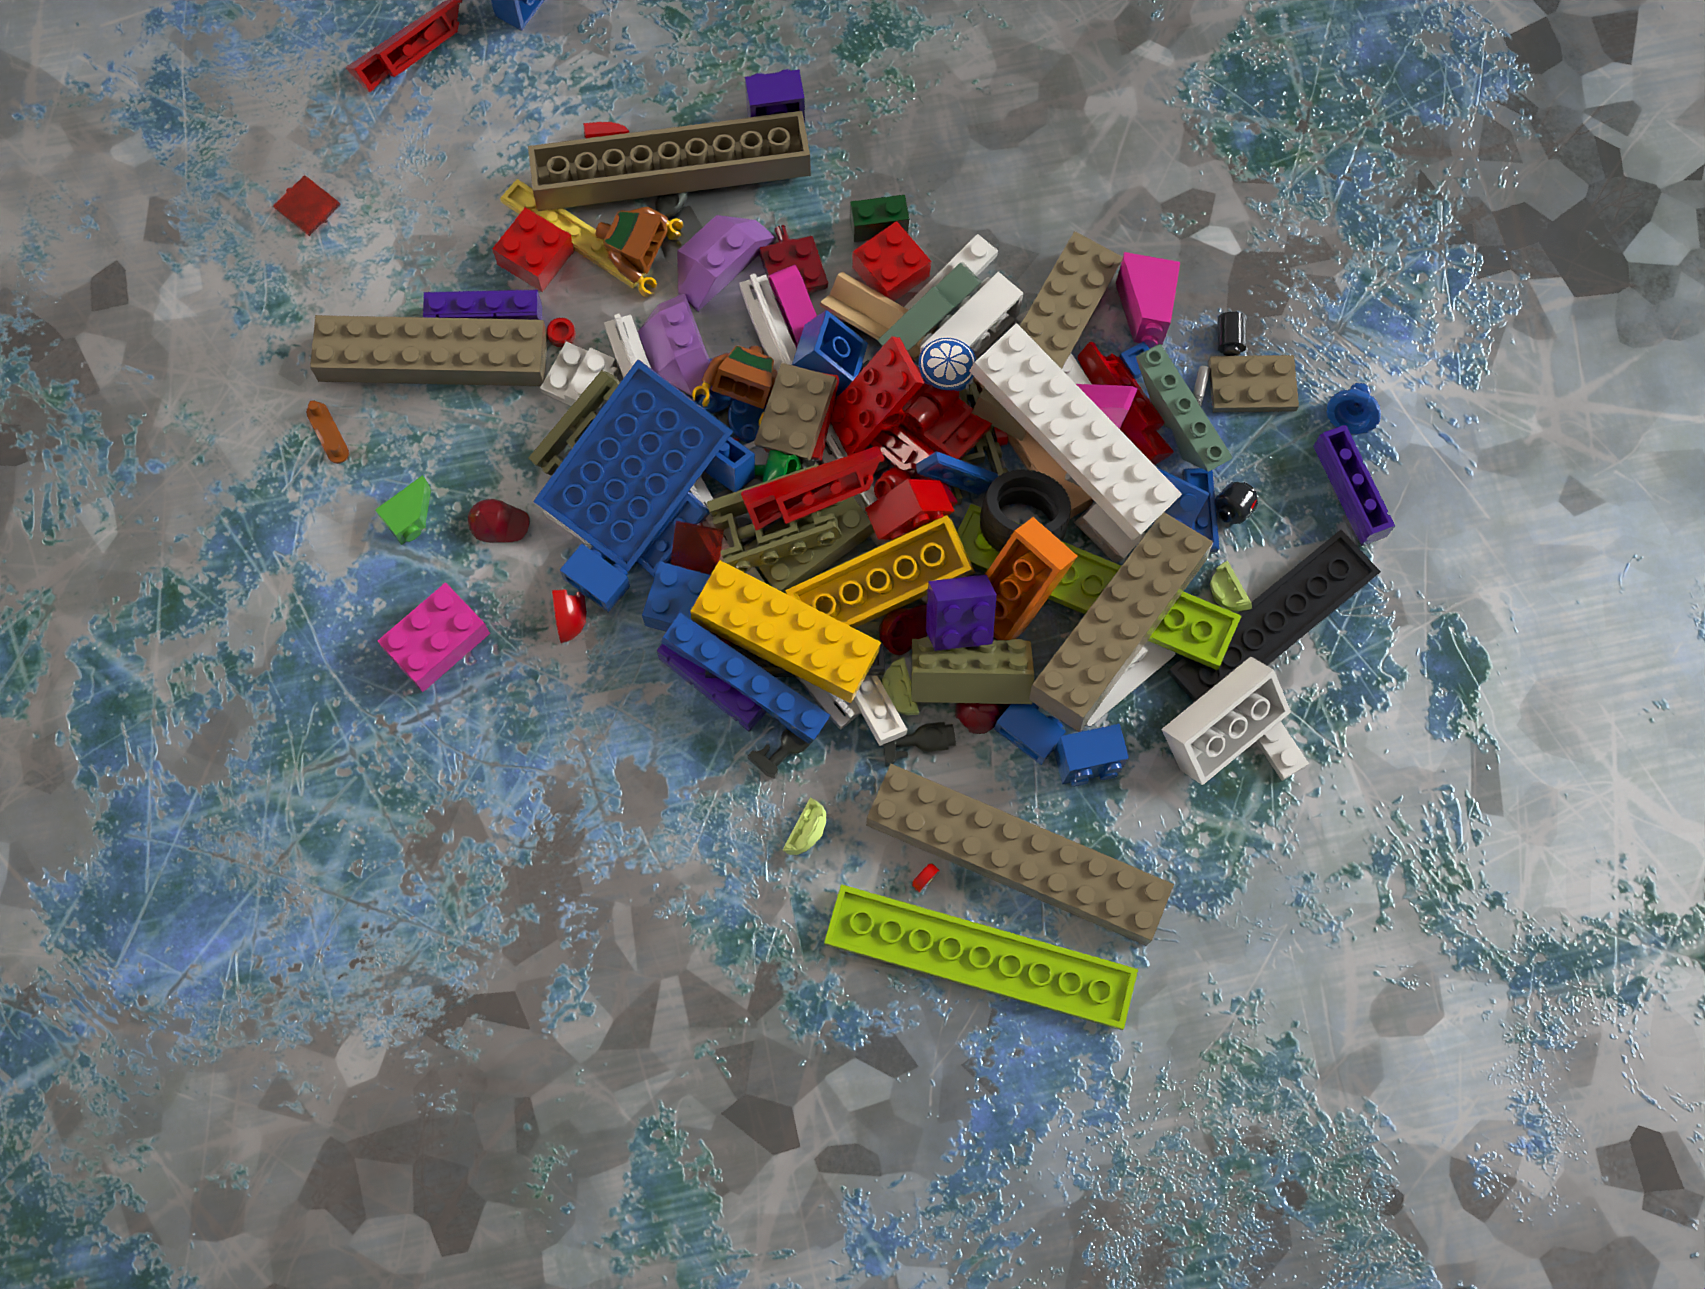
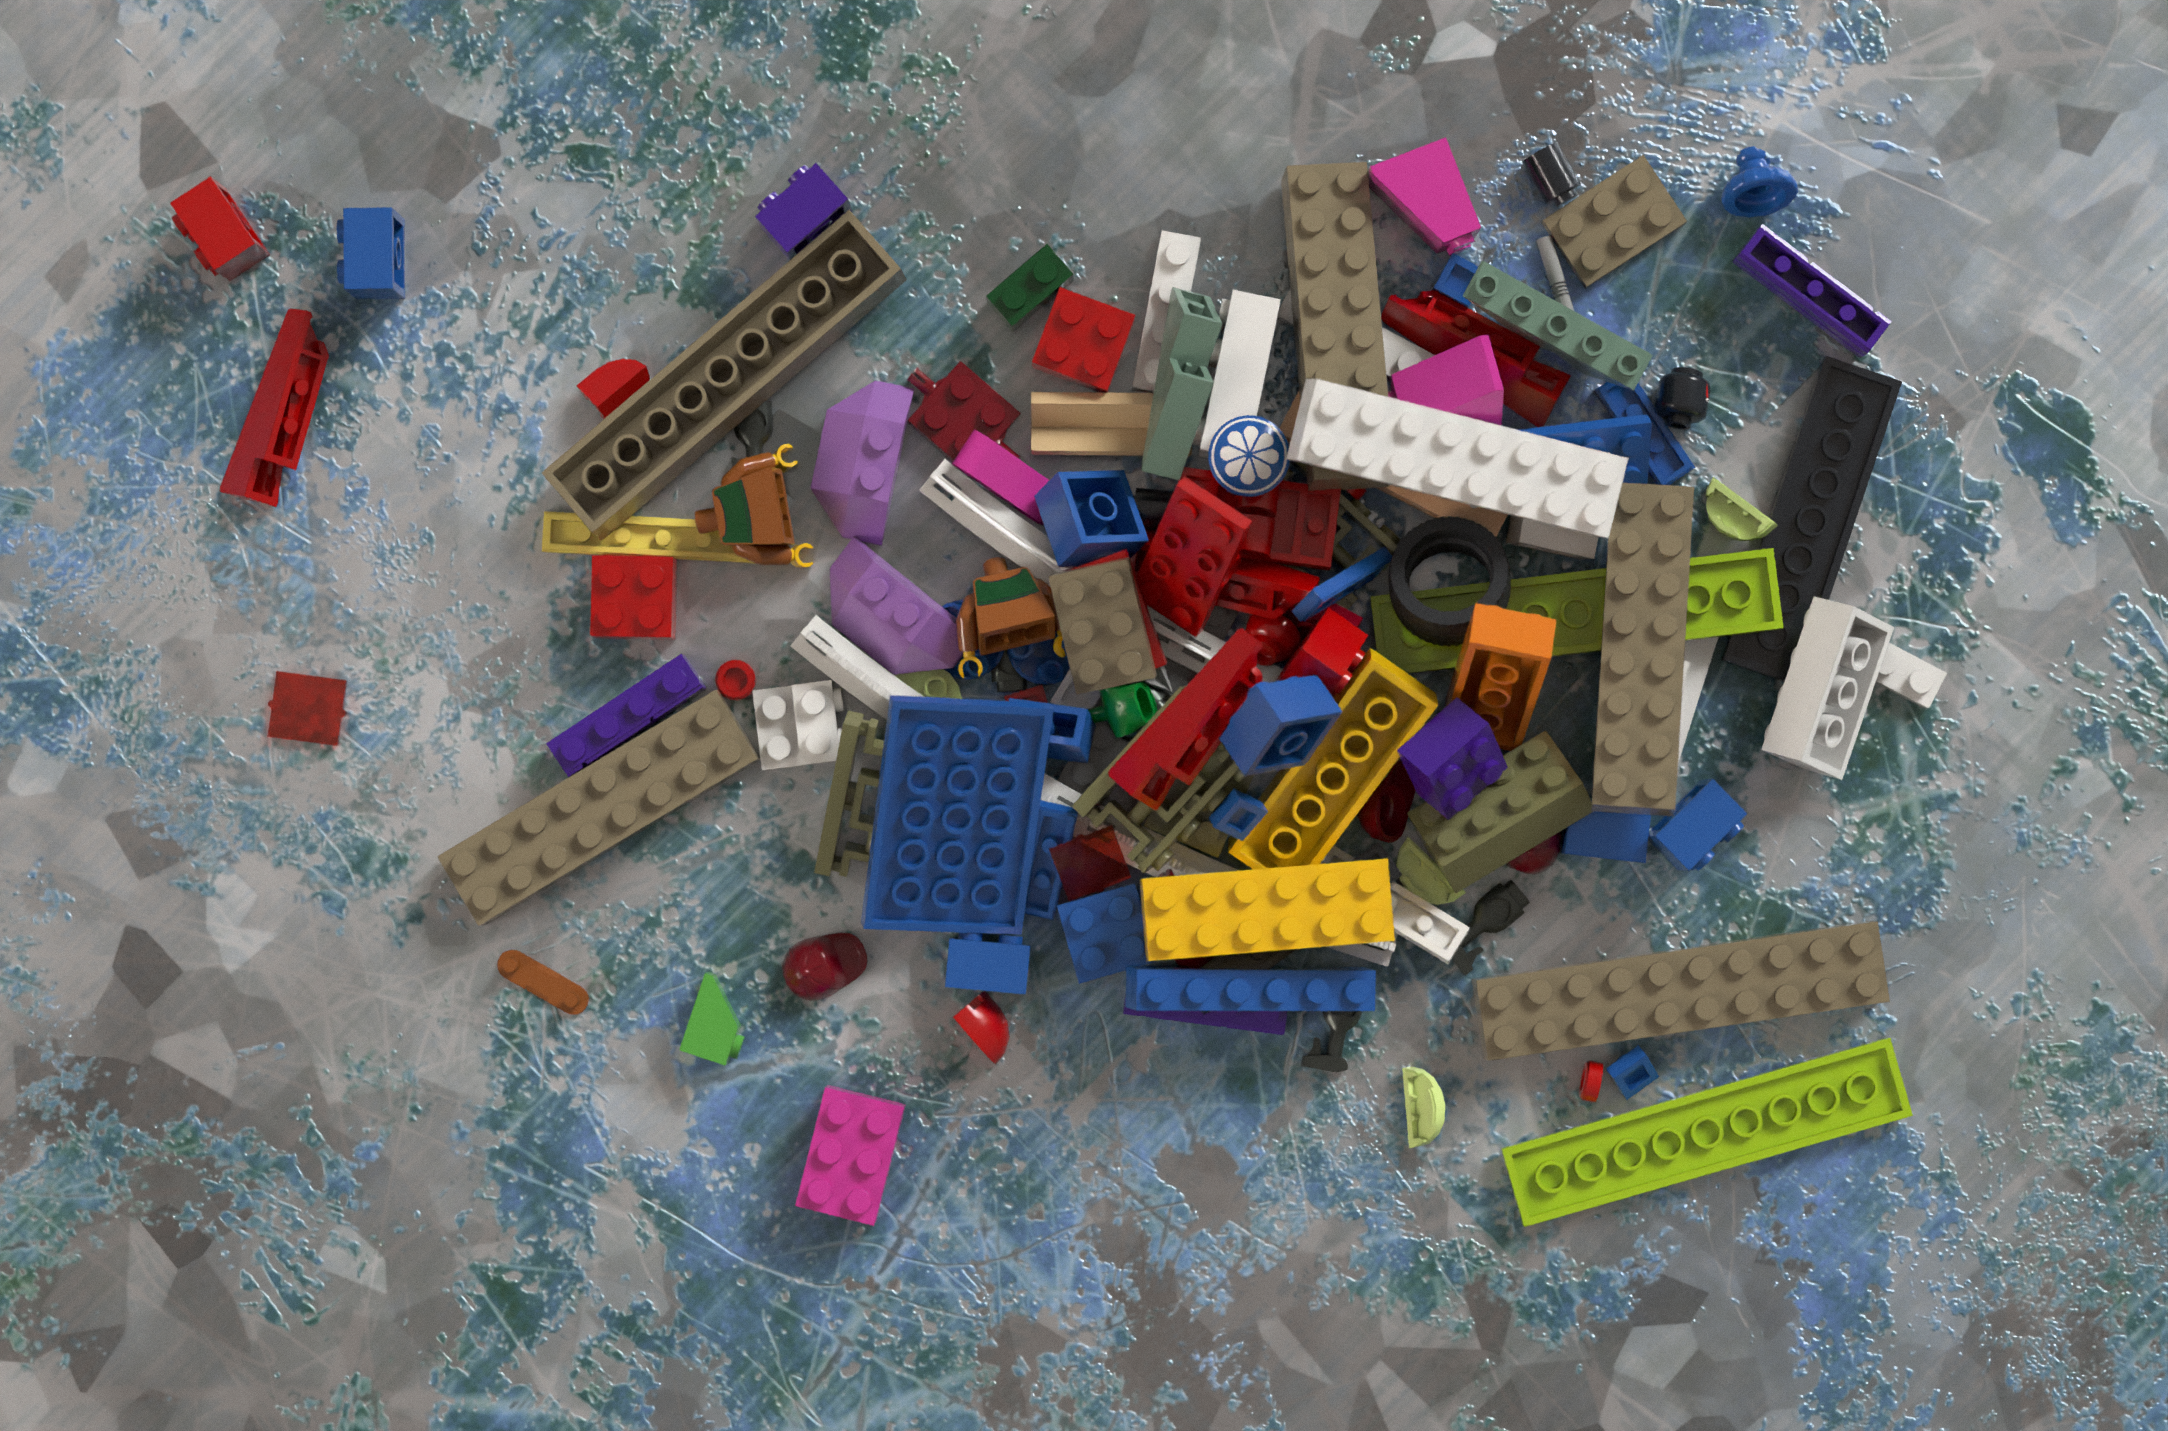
camera: 30 degrees left, 15 degrees up
none -> blue plate [1209,789,1268,841]
none -> blue brick [1219,675,1342,776]
none -> blue plate [1606,1045,1659,1100]

